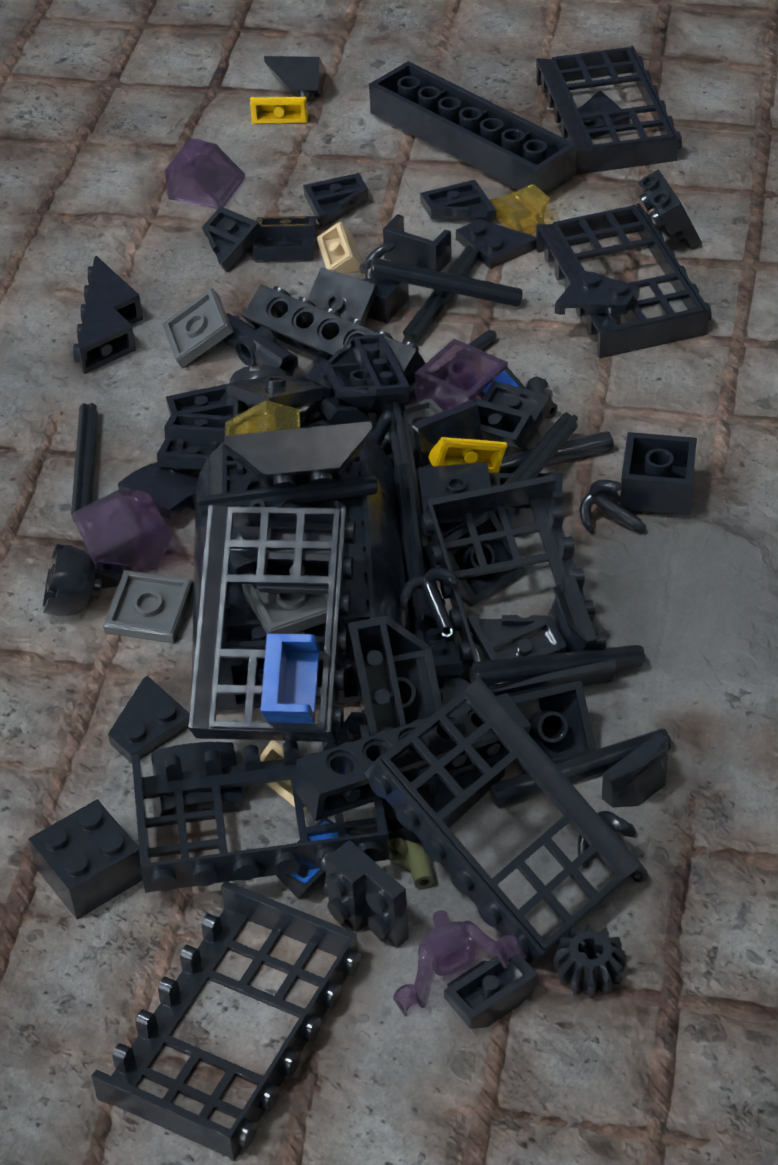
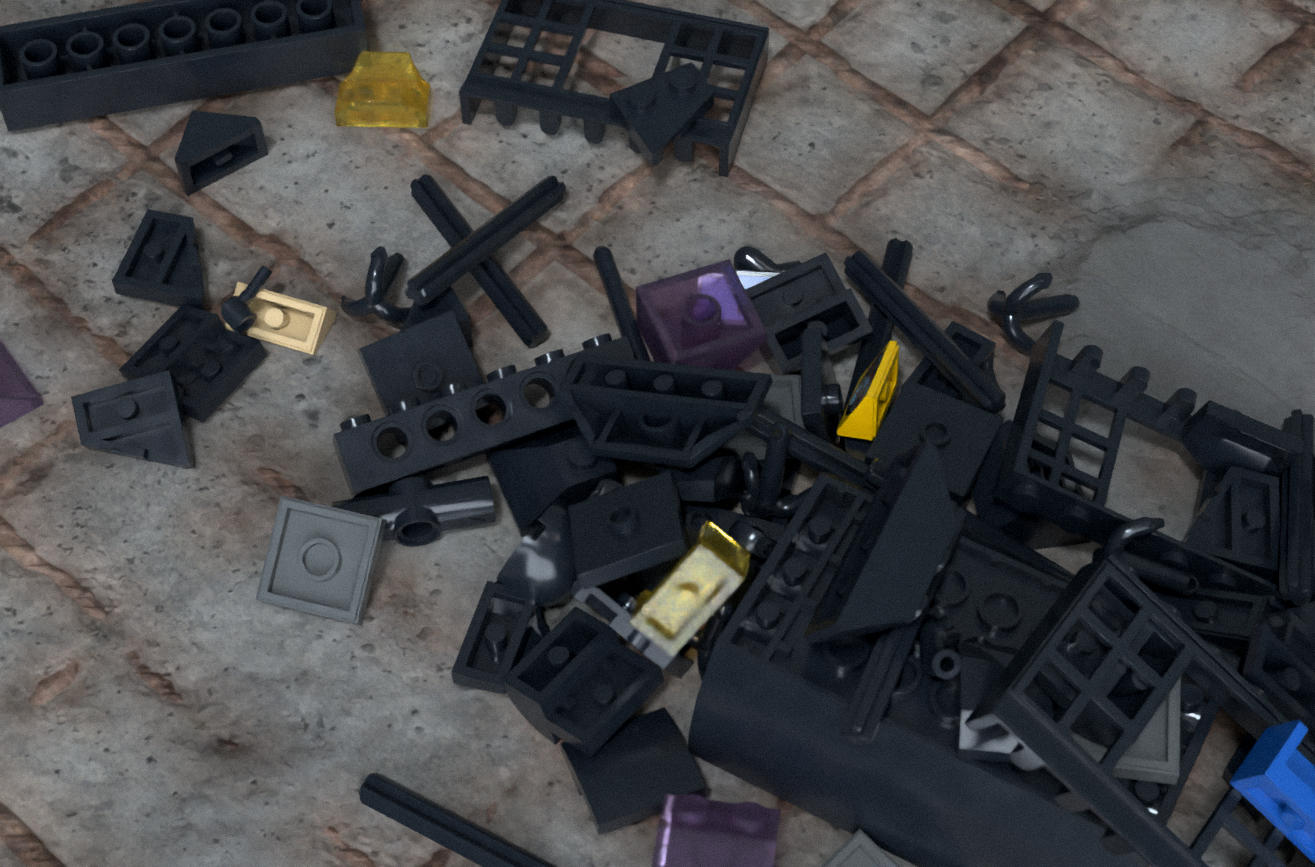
camera: 60 degrees left, 10 degrees up
black slope [73,256,143,374] -> none
black panel [383,214,452,271] -> none
black wing [420,179,497,221] -> none
black wing [456,219,536,269] -> none
black brick [620,432,697,515] -> none
none -> black slope [174,110,268,196]
none -> black hand [221,265,272,334]

